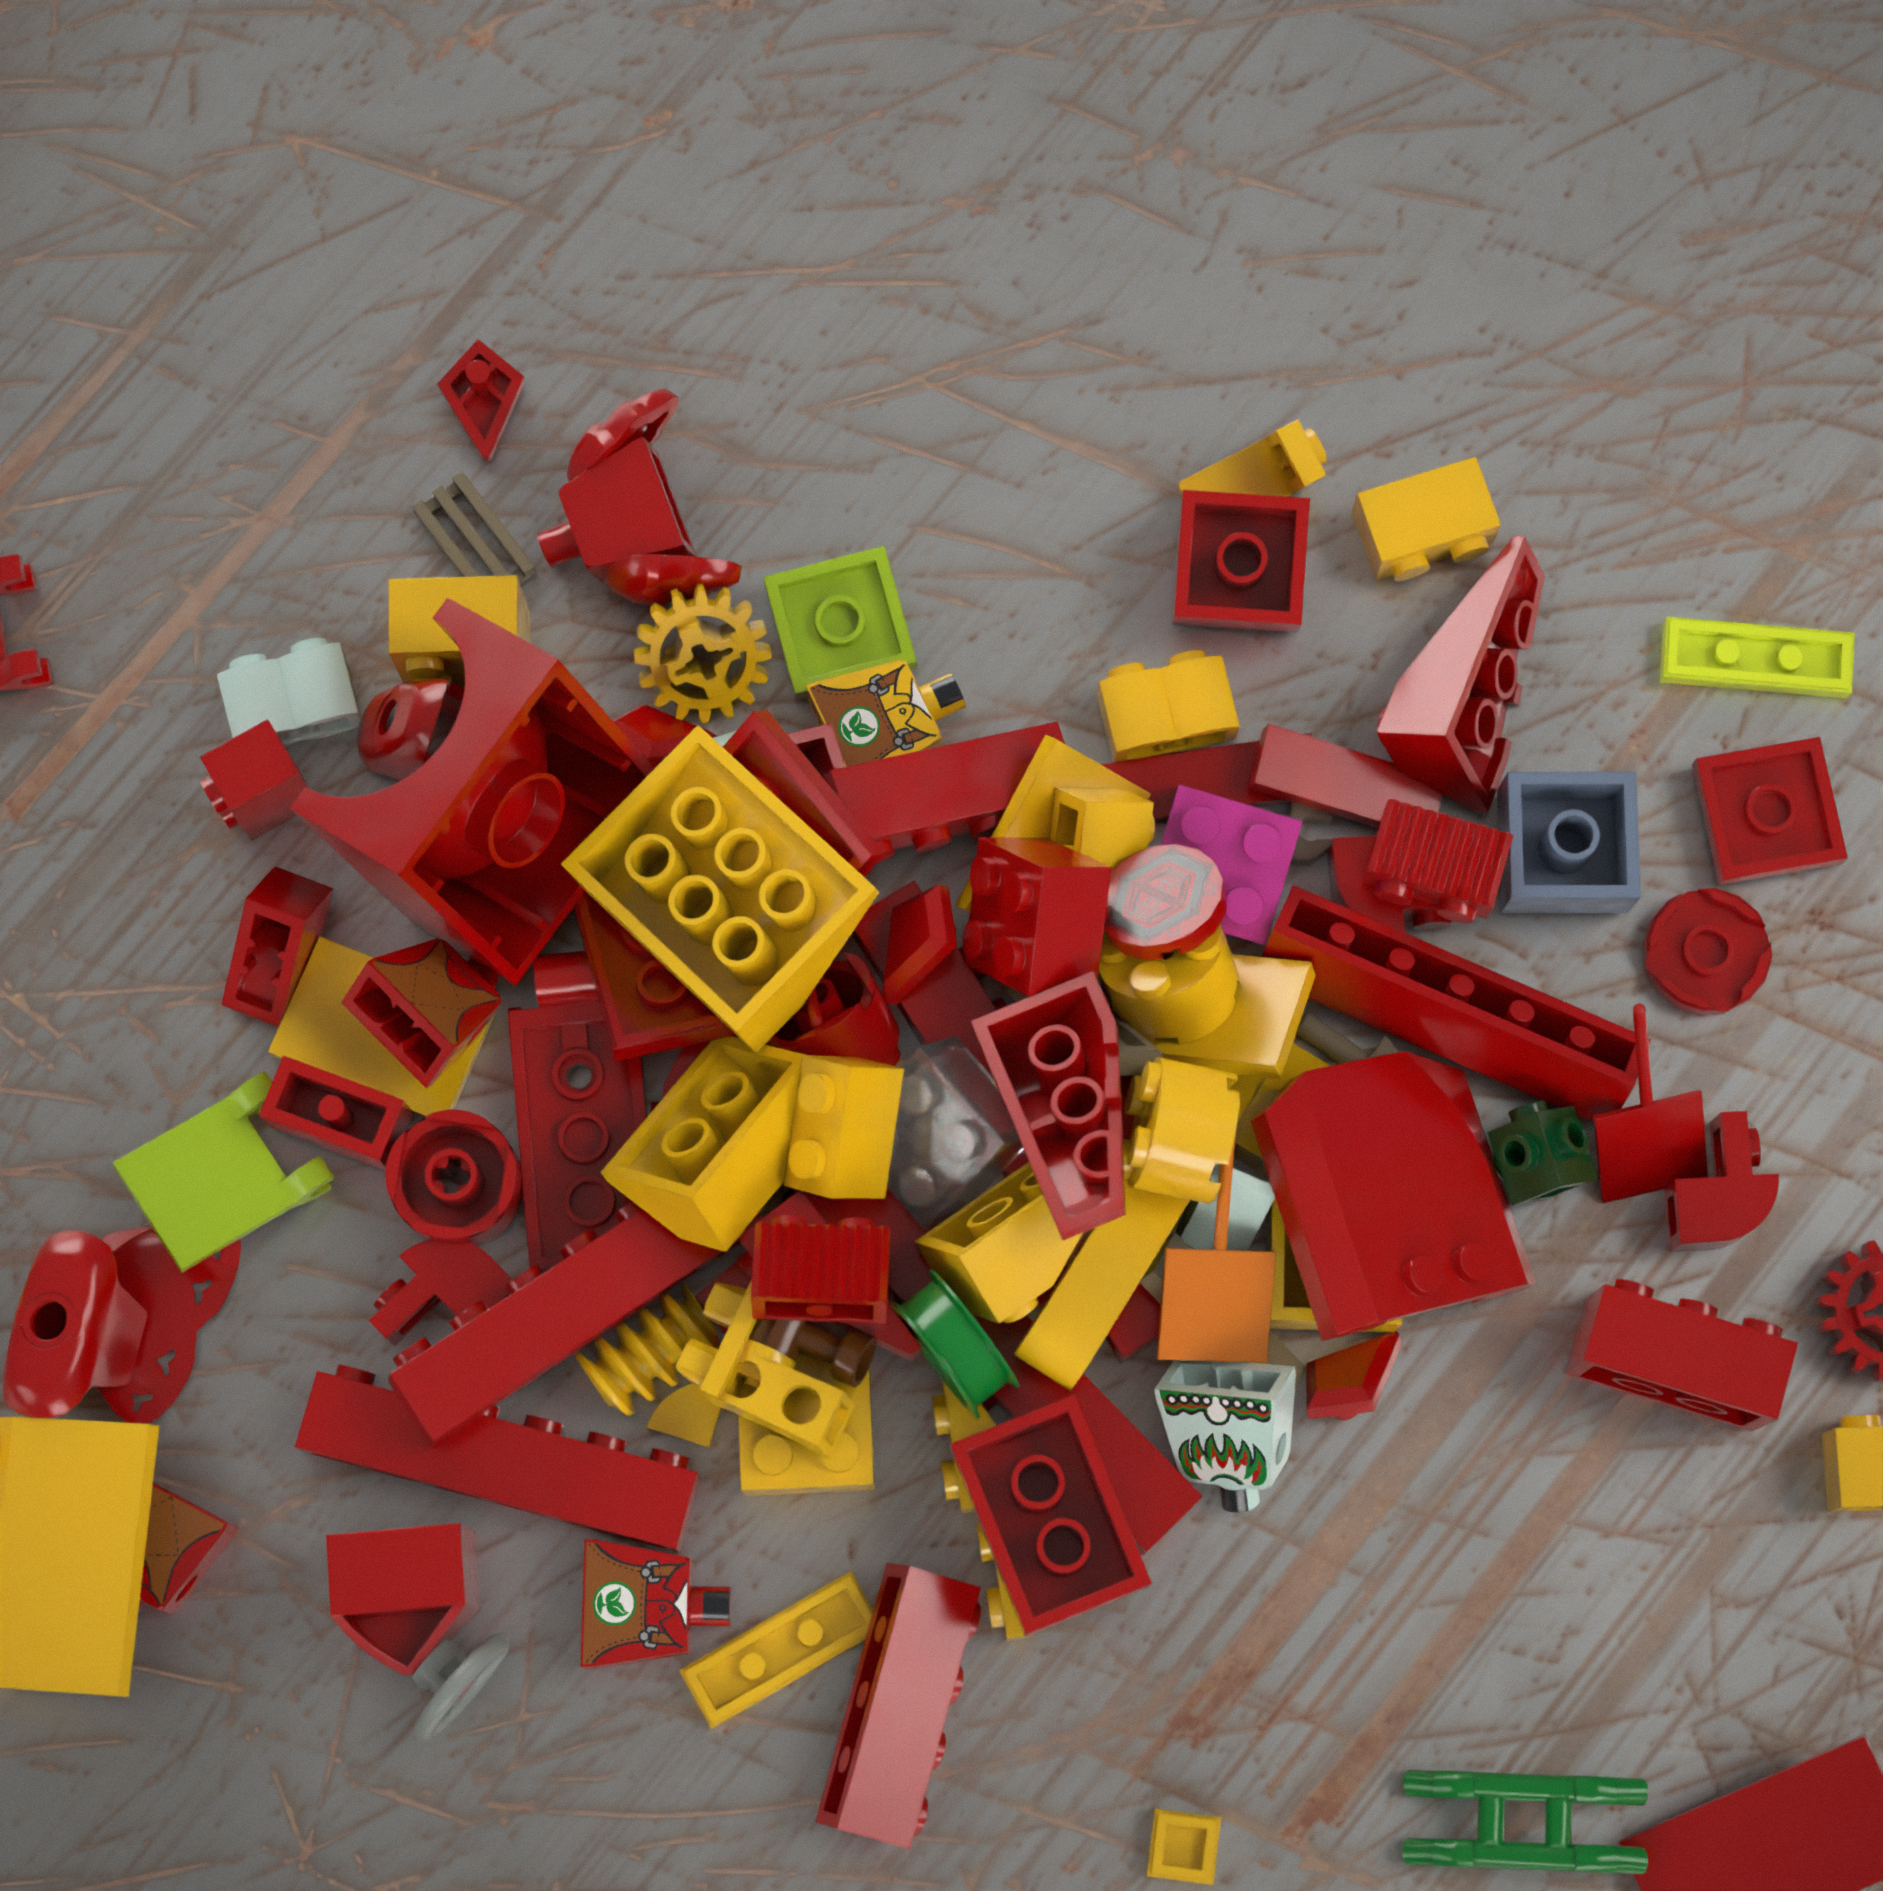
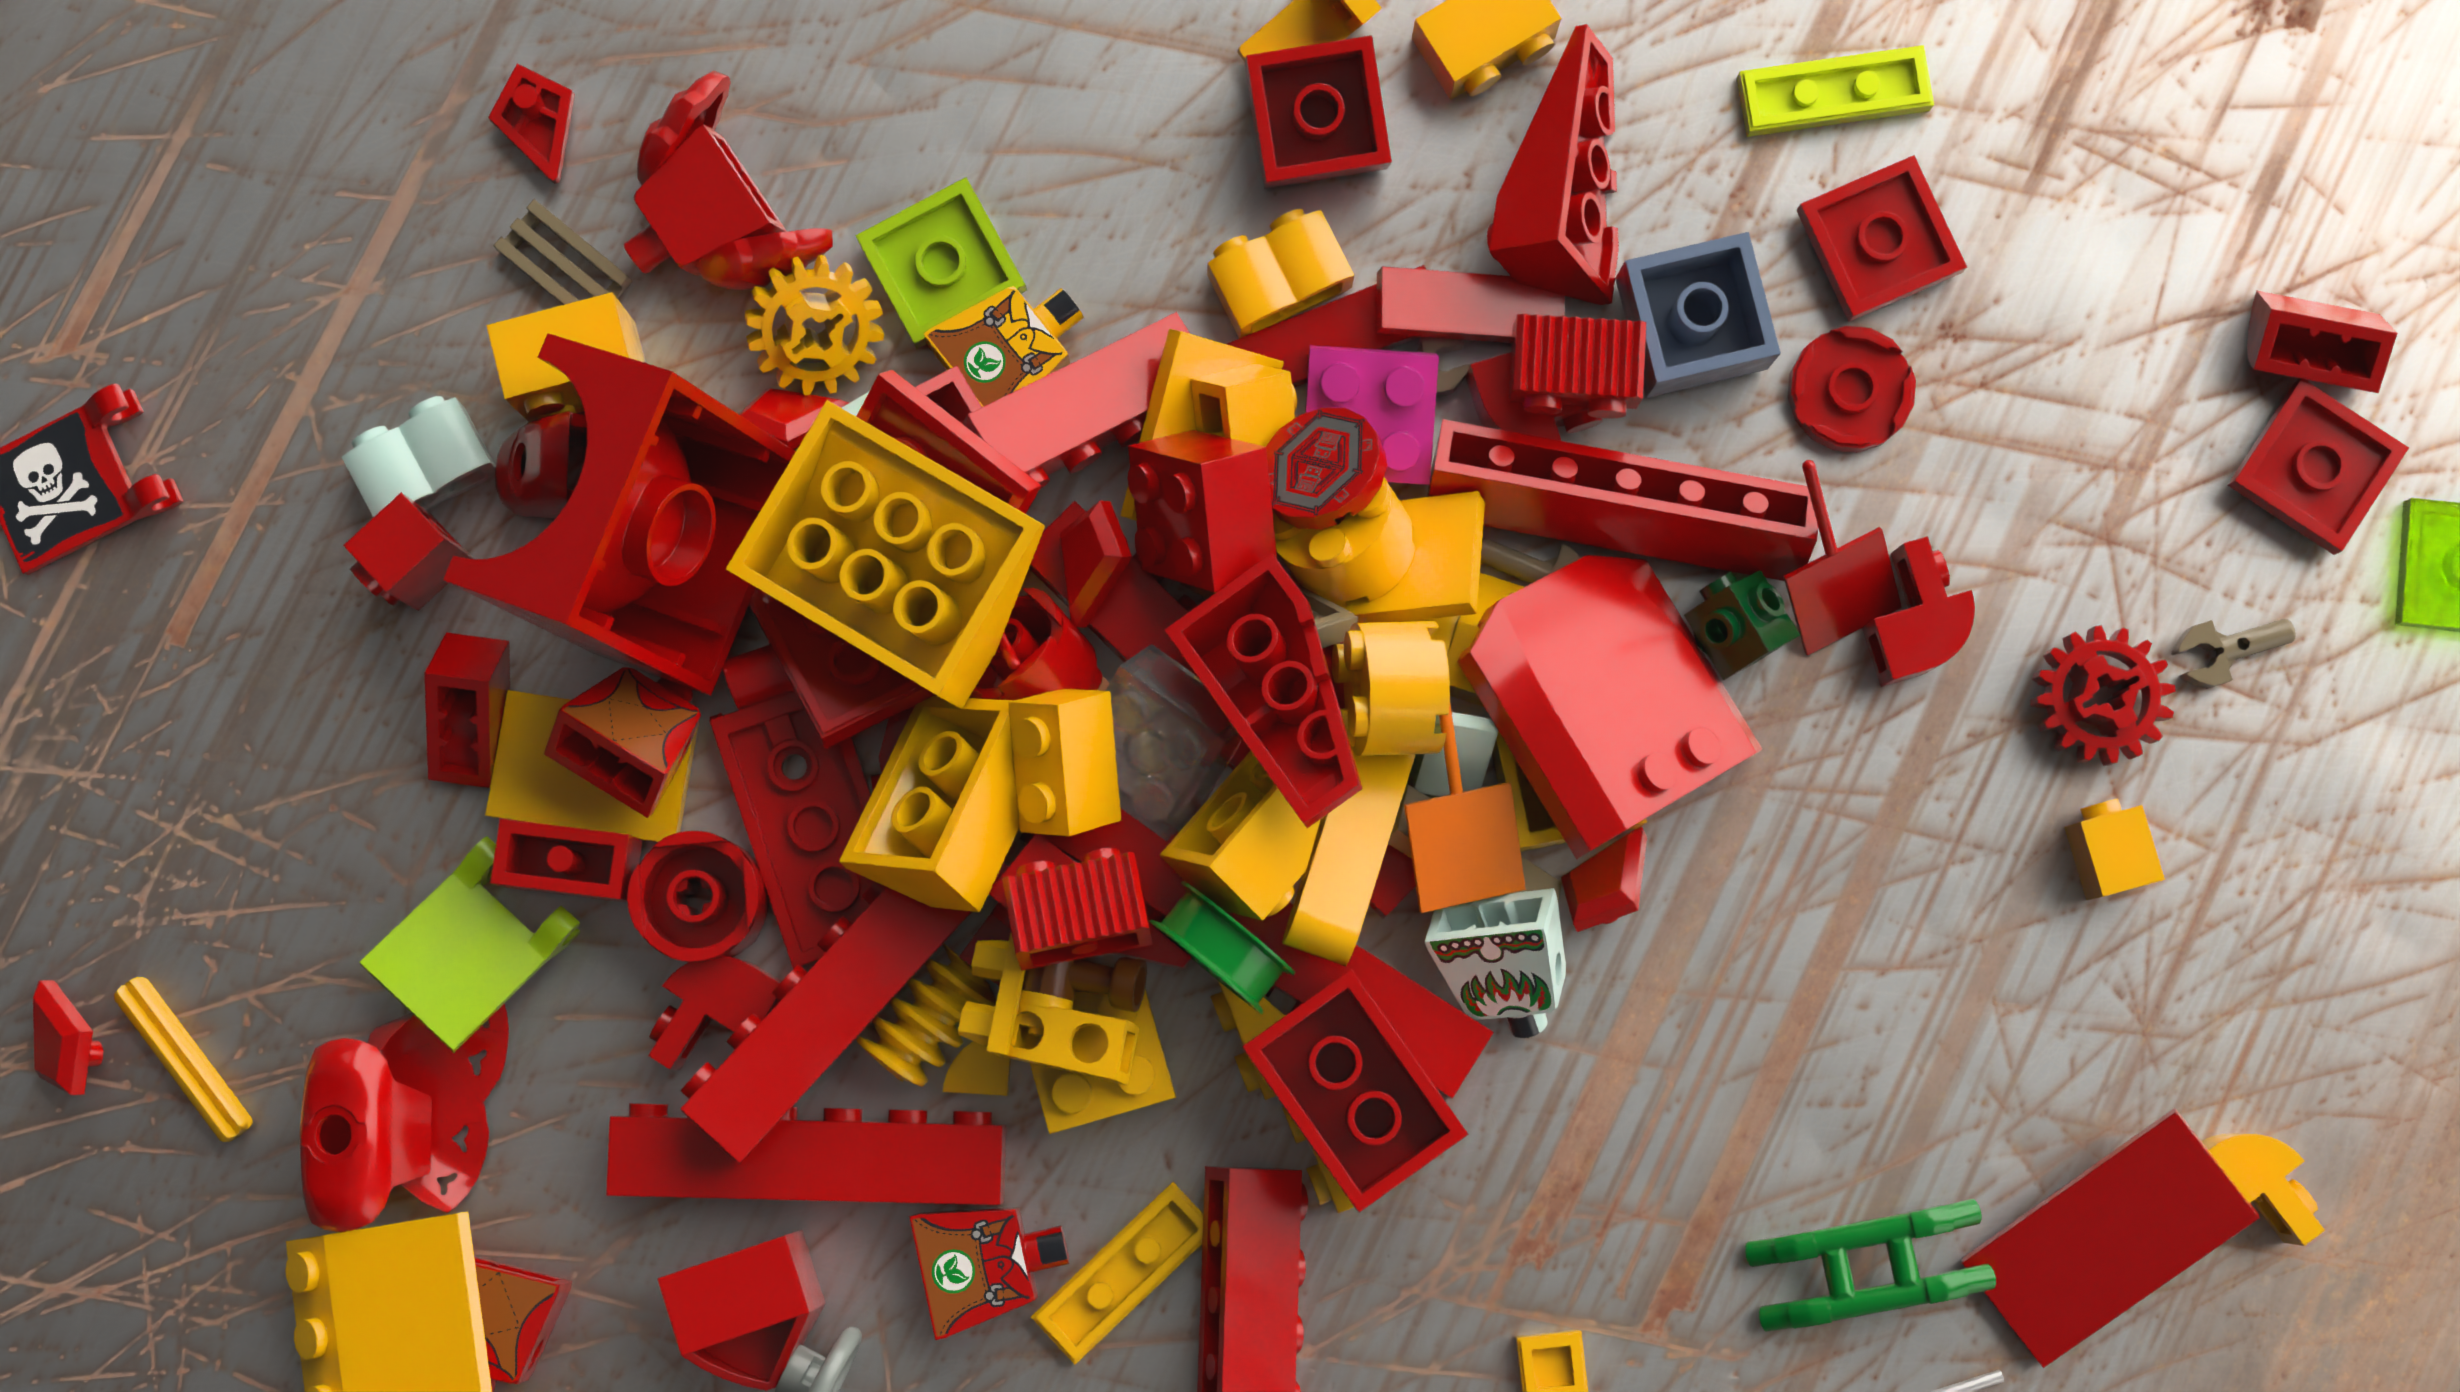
camera: 15 degrees left, 5 degrees up
red brick [1564,1279,1798,1431] -> none

